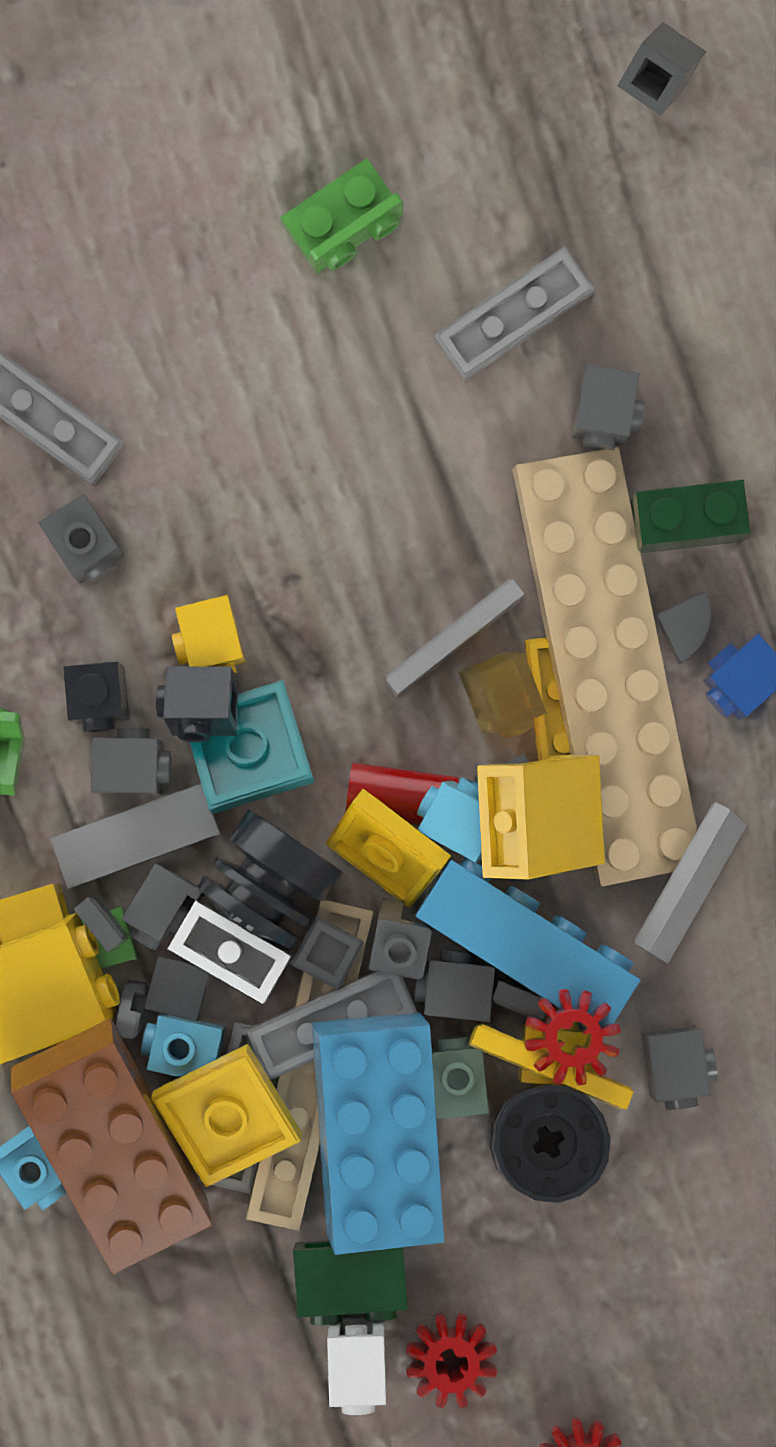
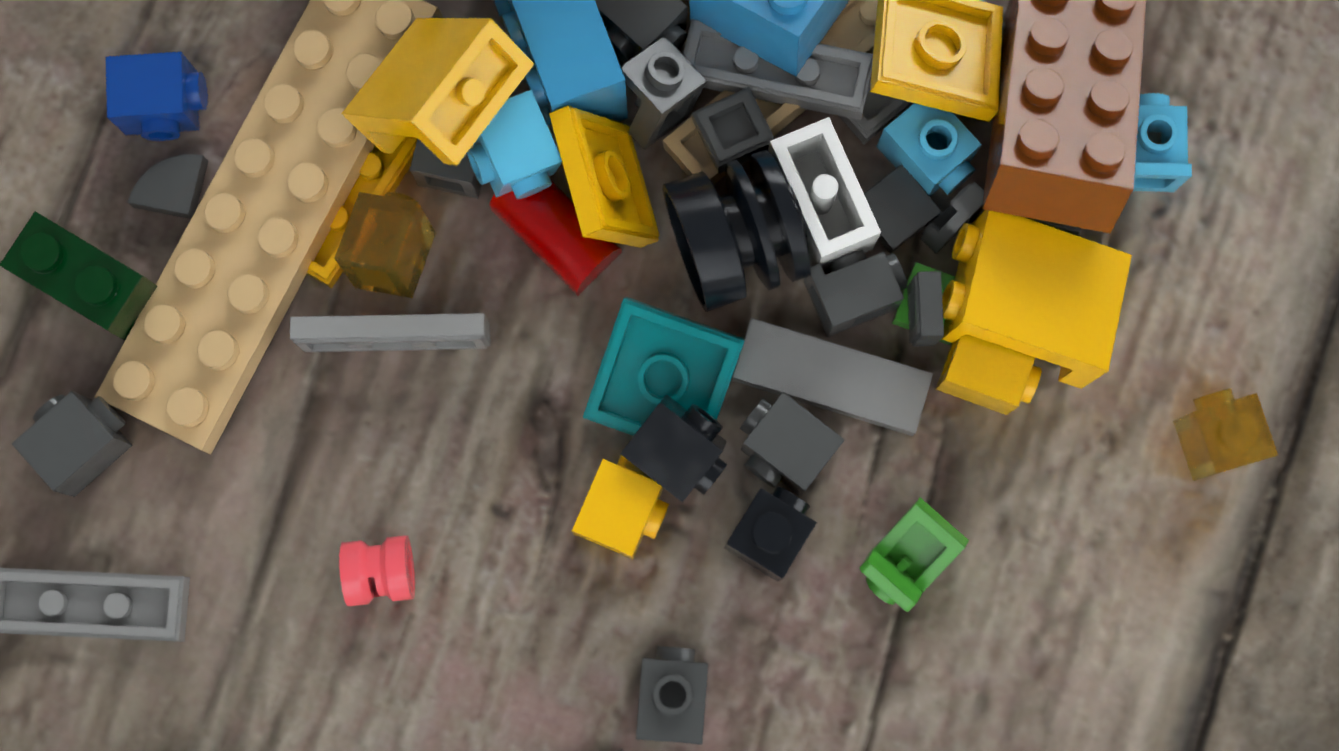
camera: 145 degrees left, 5 degrees down
none -> coral wheel [339,535,415,607]

